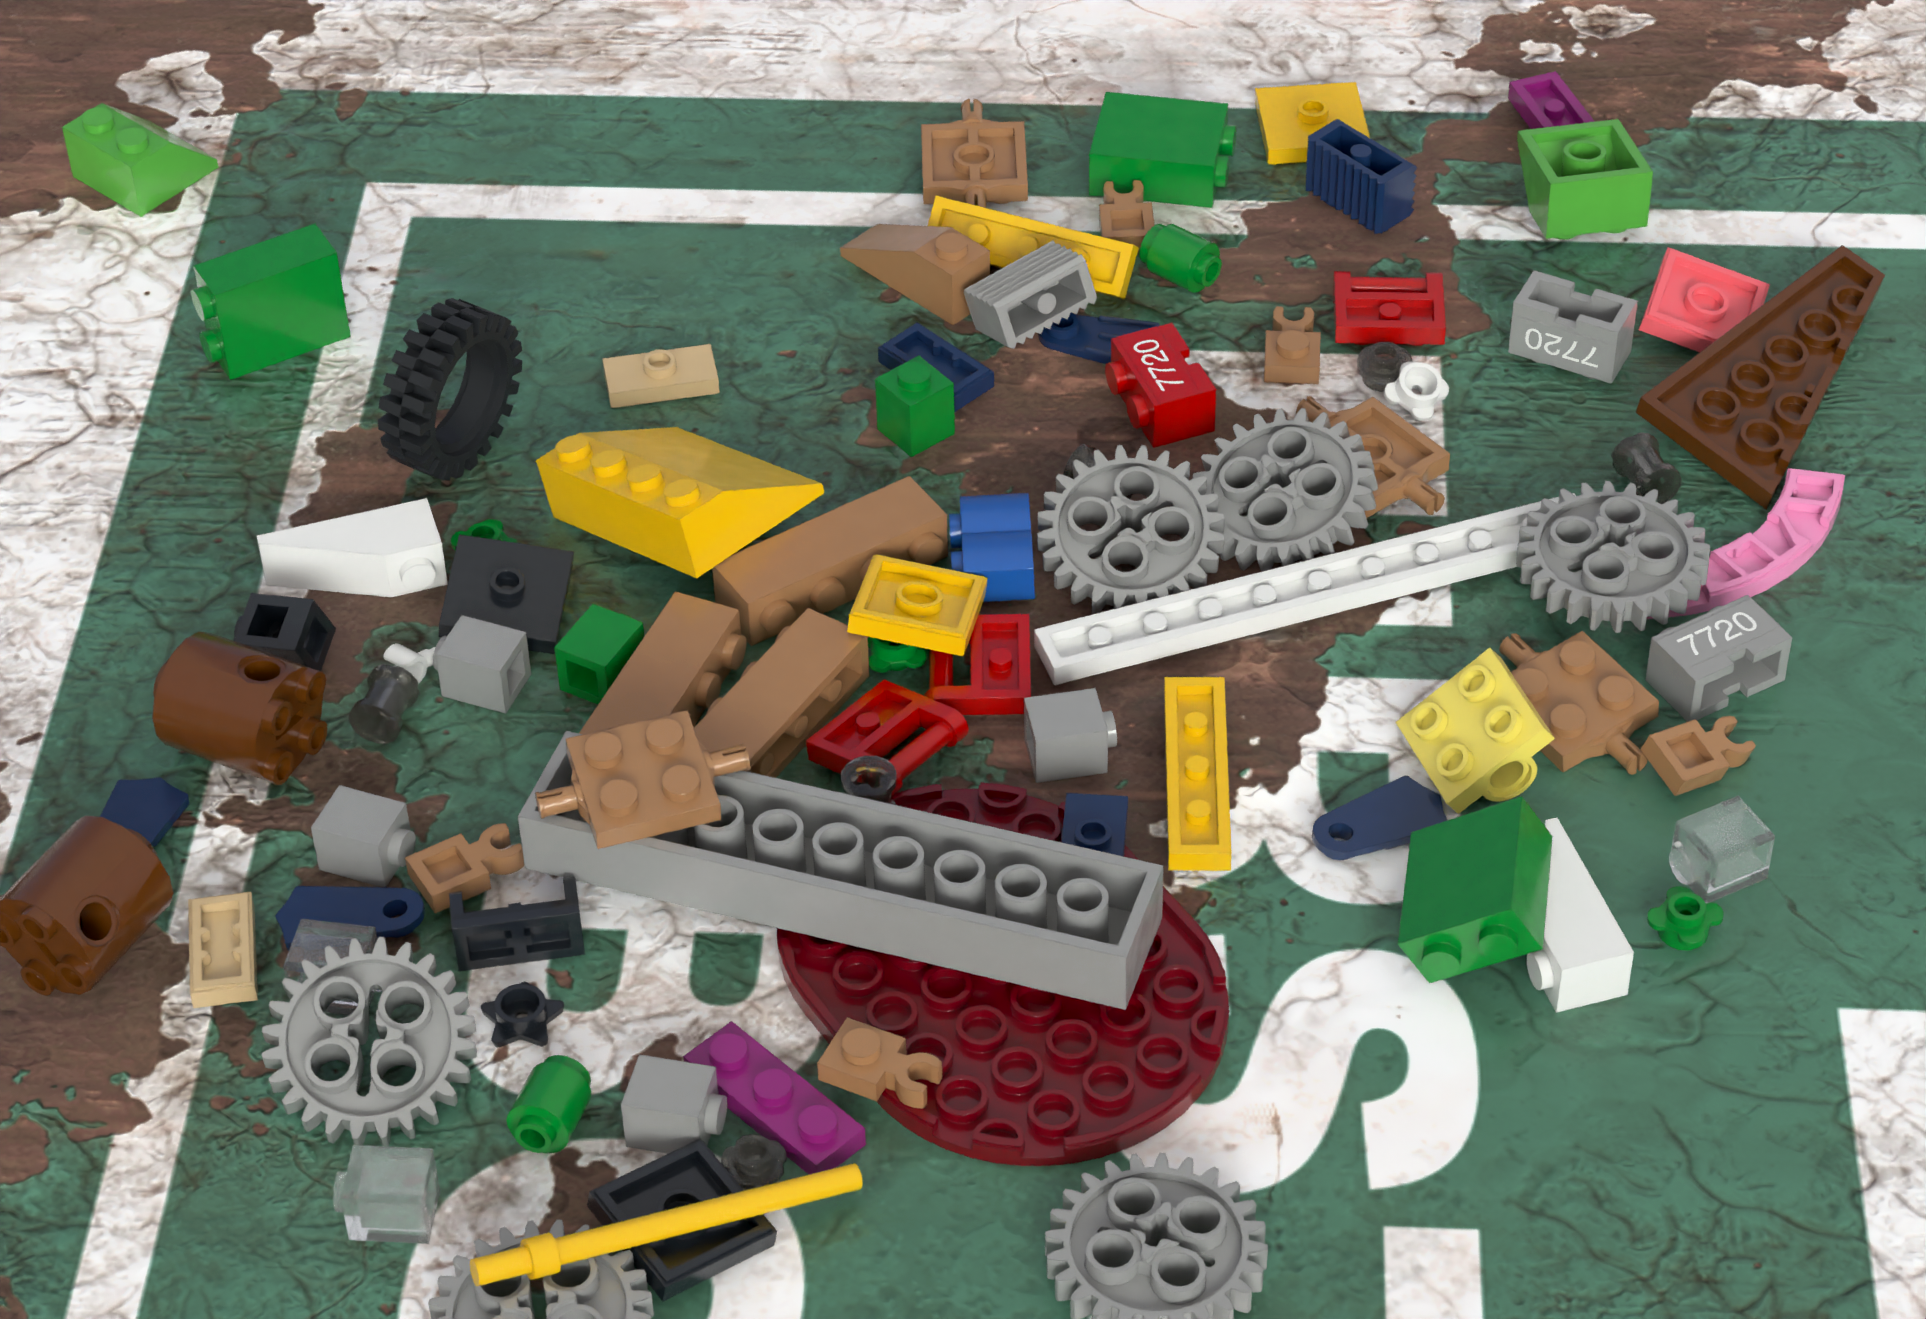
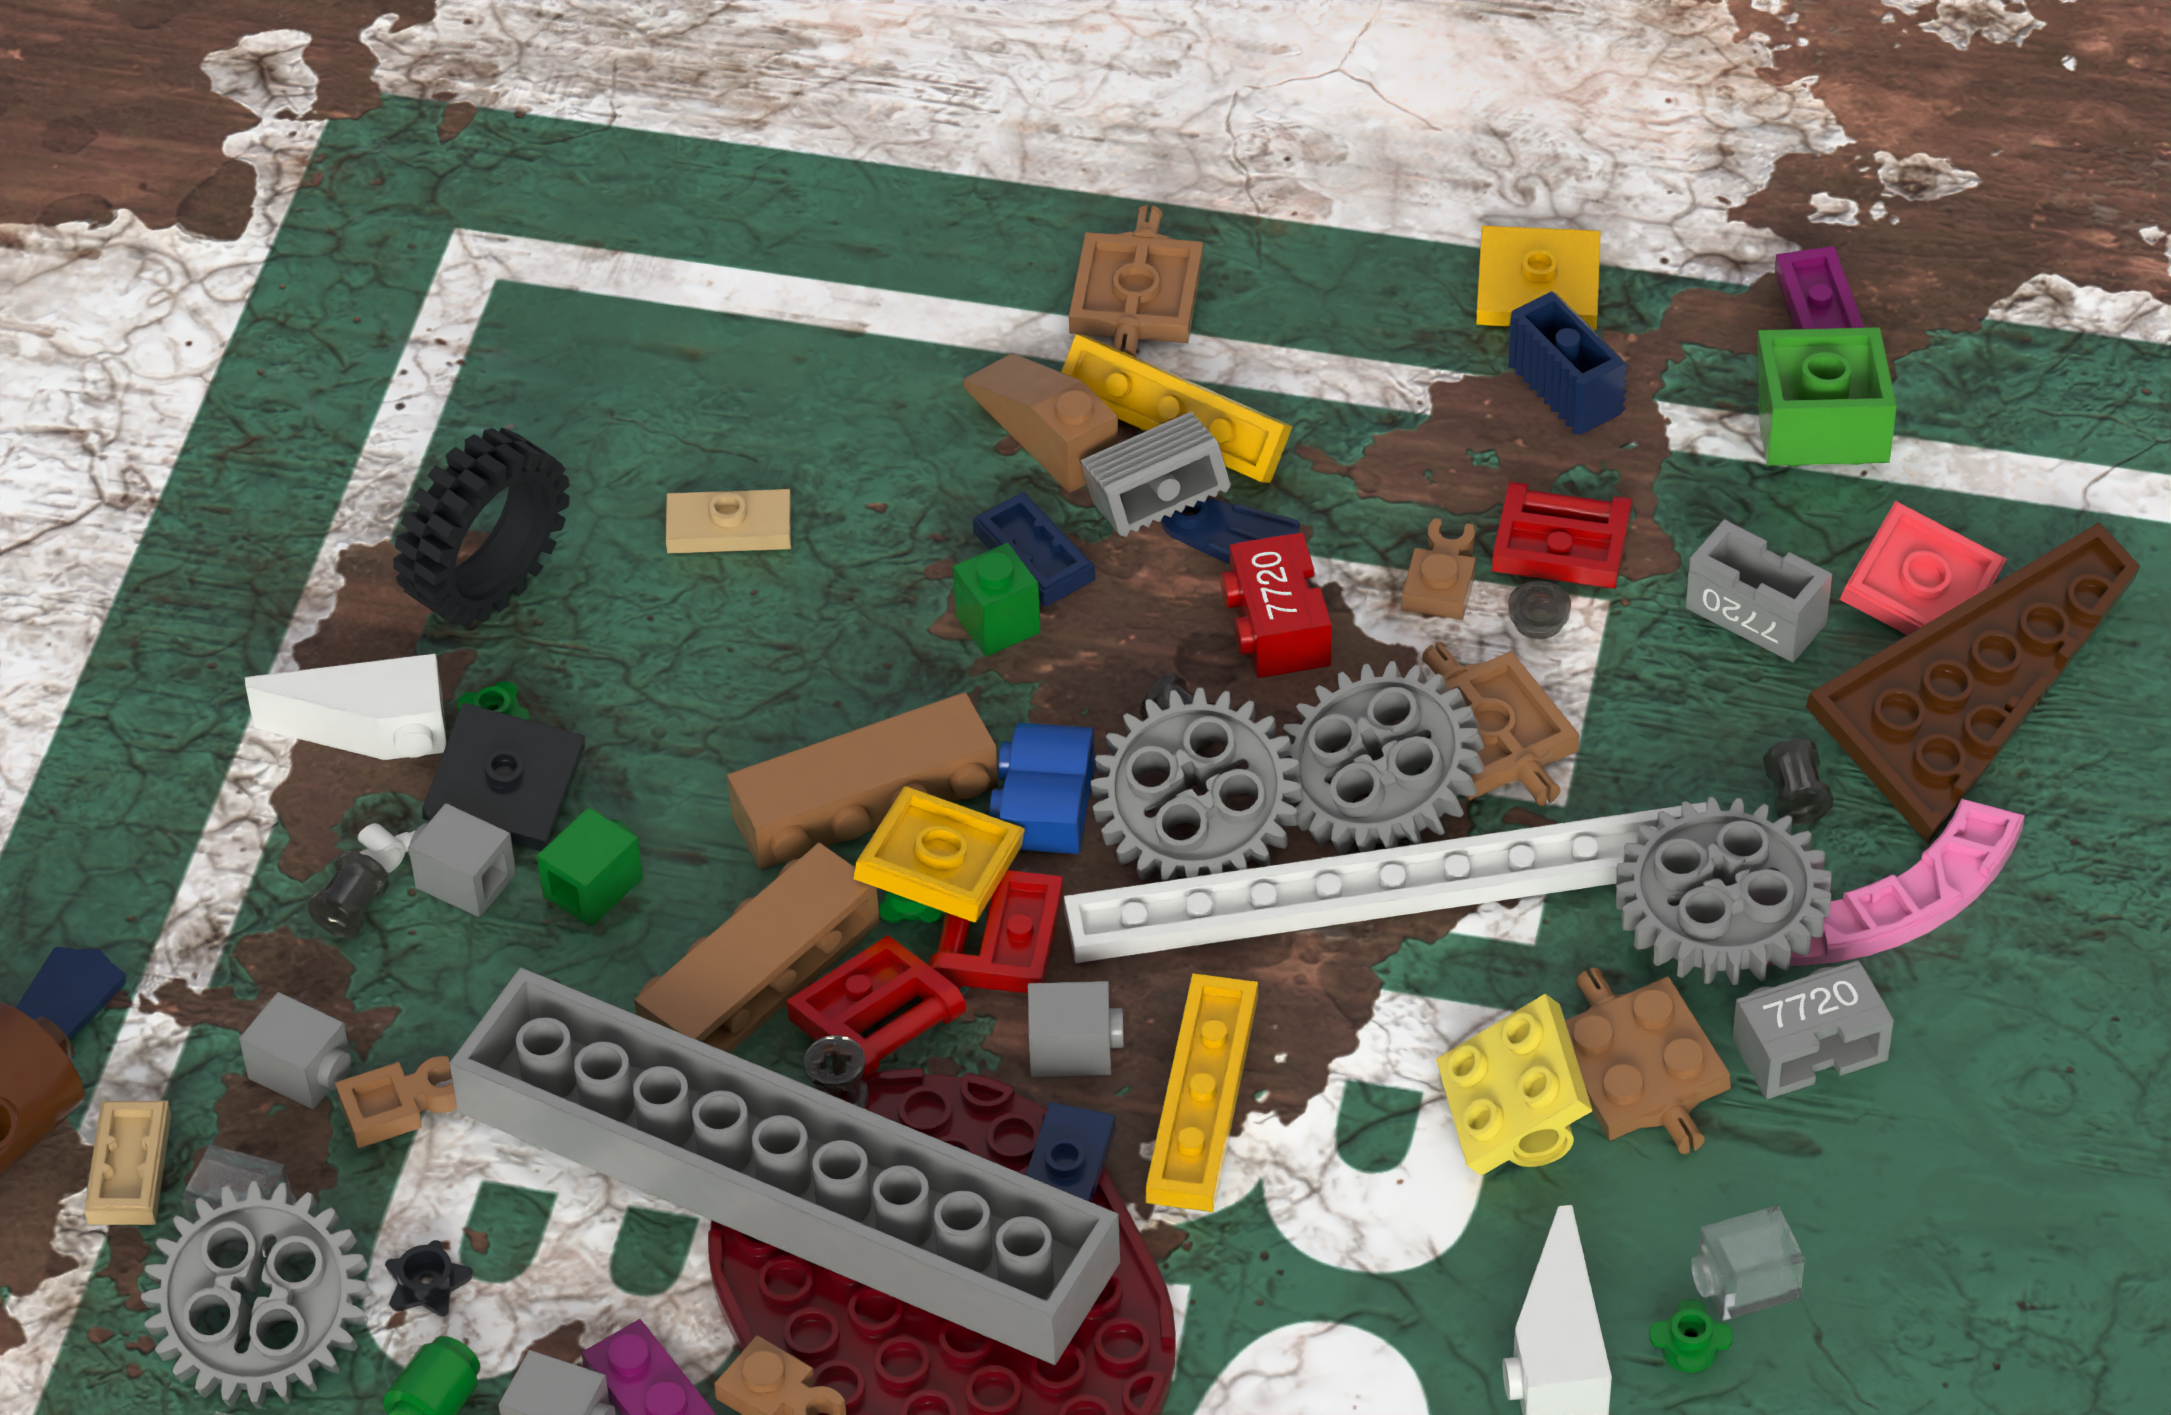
camera: 10 degrees right, 5 degrees up
bright green slope [62,103,219,217] -> none
reddish brown cylinder [152,632,328,785] -> none
green brick [191,223,351,380] -> none
black brick [233,593,336,671] -> none
dark blue piece [275,886,425,952] -> none
black hinge [449,876,585,971] -> none
medium nougat plate [535,710,751,849] -> none
yellow slope [536,427,825,578] -> none
medium nougat brick [579,591,747,734] -> none
green brick [1089,92,1237,208] -> none
medium nougat plate [1099,180,1154,253] -> none
green brick [1139,224,1222,293] -> none
dark blue piece [1312,775,1447,860] -> none
white plate [1384,361,1449,421] -> none
green brick [1398,796,1553,984] -> none
medium nougat plate [1640,716,1756,796] -> none

